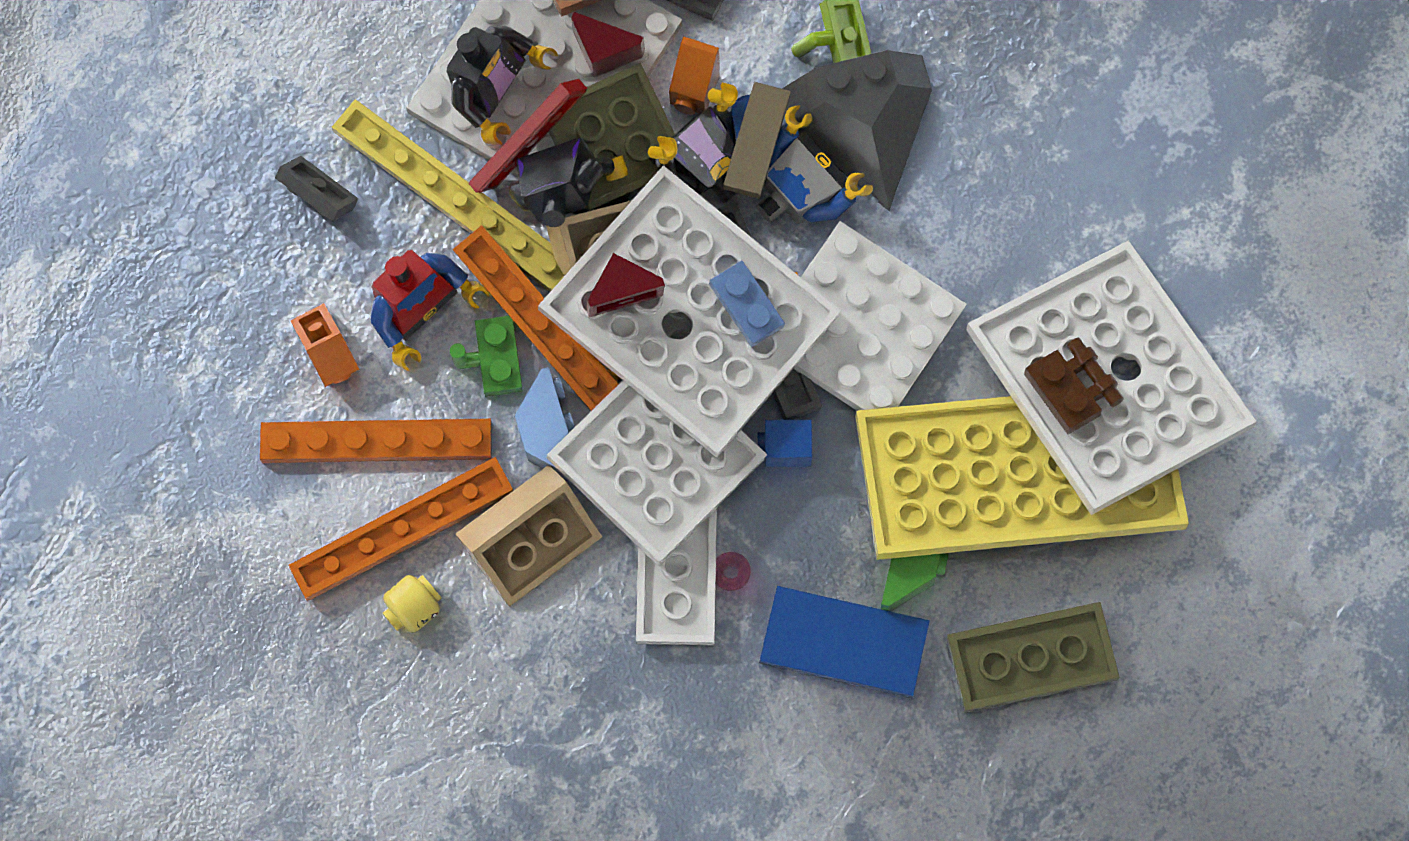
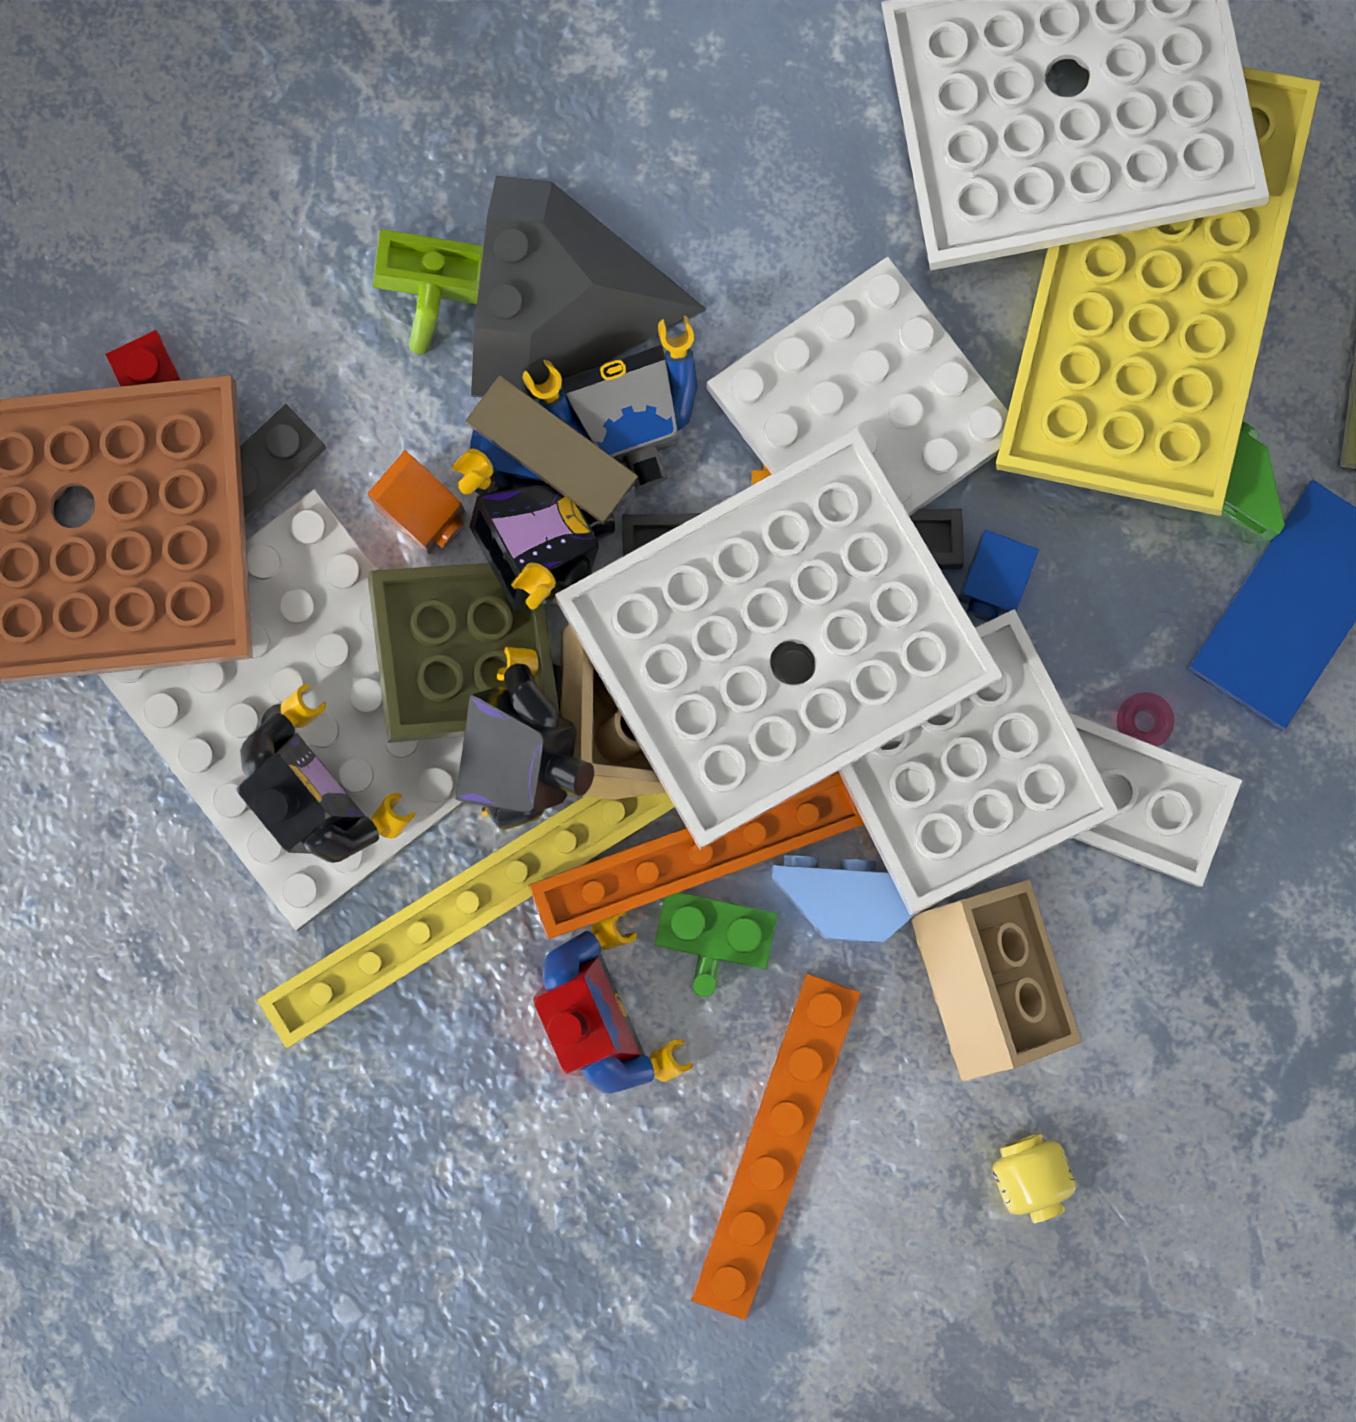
camera: 75 degrees left, 10 degrees up
dark grey plate [275,156,359,221] -> none
orange plate [288,457,514,602] -> none
orange slope [290,303,360,387] -> none
red tile [468,79,588,193] -> none
dark red slope [571,12,645,77] -> none
dark red slope [587,253,665,318] -> none
medium blue plate [709,260,785,348] -> none
reddish brown plate [1024,337,1124,435] -> none

